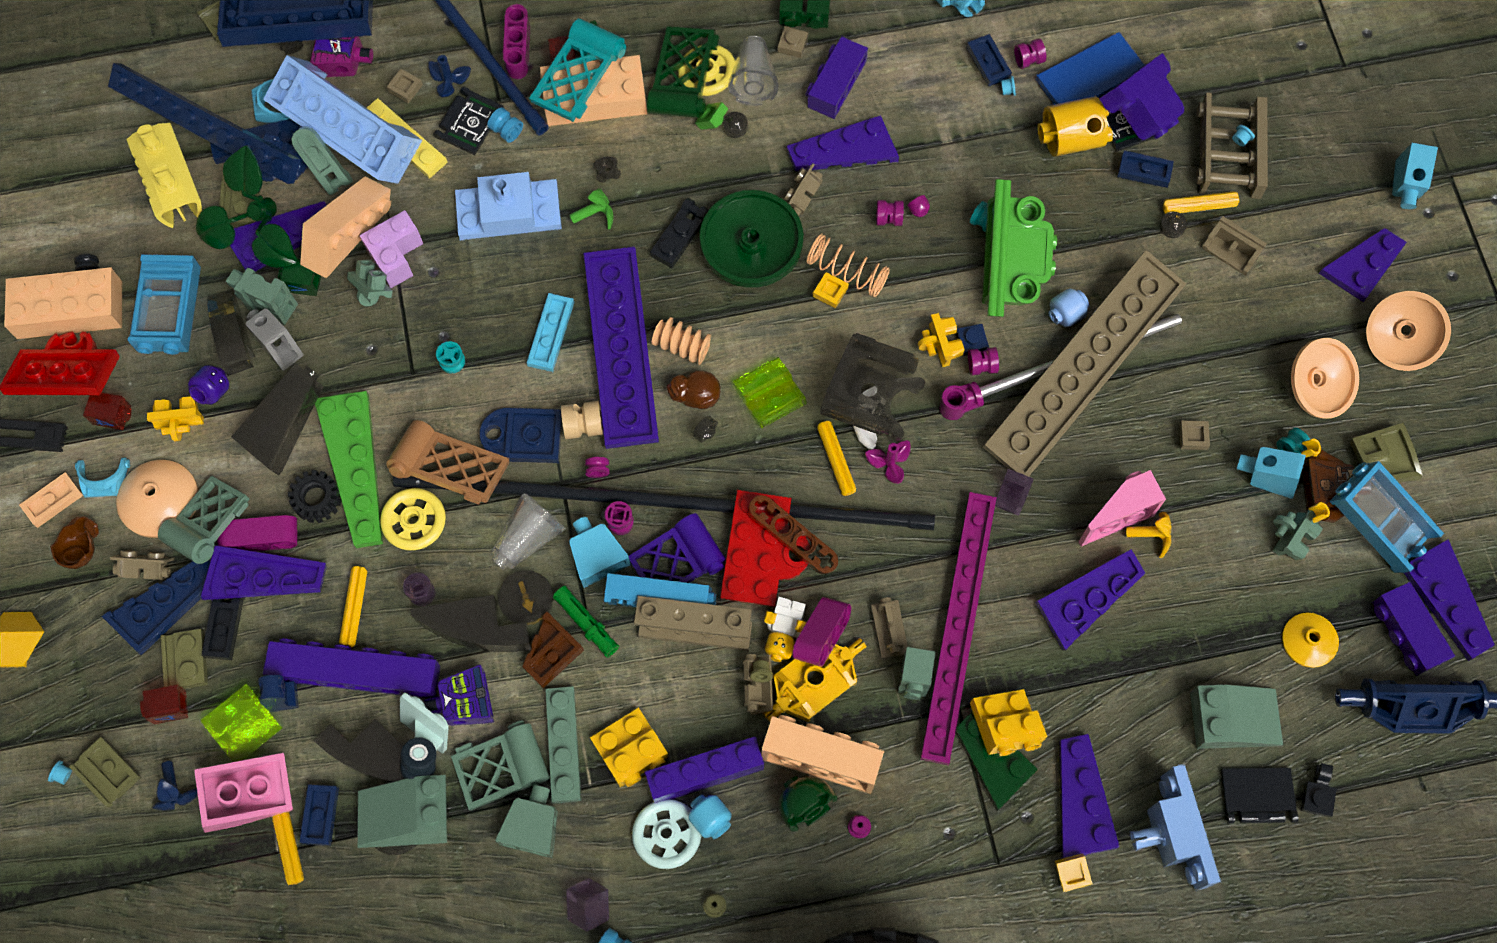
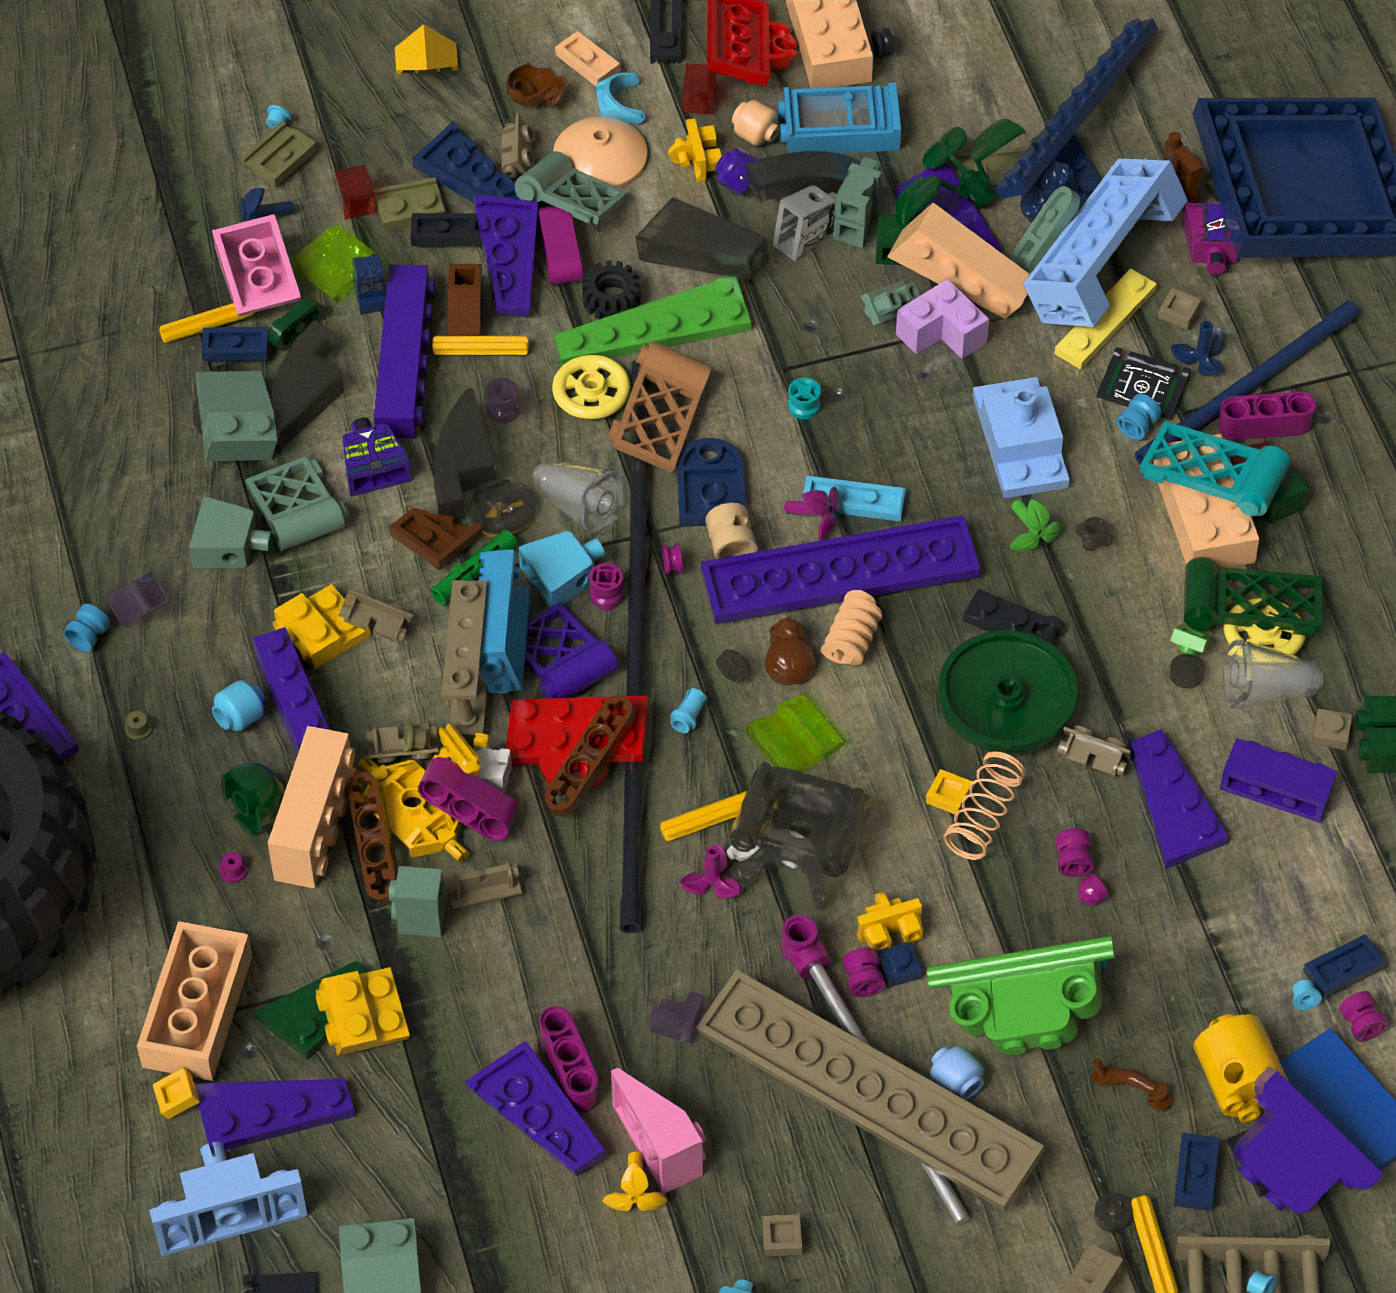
camera: 85 degrees right, 15 degrees down
light yellow piece [126,123,202,228] -> none
plate [400,692,449,779] -> none
sand green plate [546,686,582,804] -> none
light aqua plate [632,799,701,869] -> none
magenta plate [920,492,997,766] -> none
none -> light nougat brick [137,921,252,1081]
none -> dark green plate [269,297,324,351]
none -> dark tan hinge [338,589,413,642]
none -> reddish brown beam [347,771,398,905]
none -> yellow axle [437,723,481,774]
none -> reddish brown slope [448,264,484,336]
none -> magenta beam [539,1006,599,1113]
none -> medium azure pin [670,688,707,733]
none -> light nougat head [732,100,780,146]
none -> magenta plant [784,486,841,541]
none -> reddish brown piece [1092,1058,1173,1112]
none -> reddish brown plate [1164,131,1203,211]

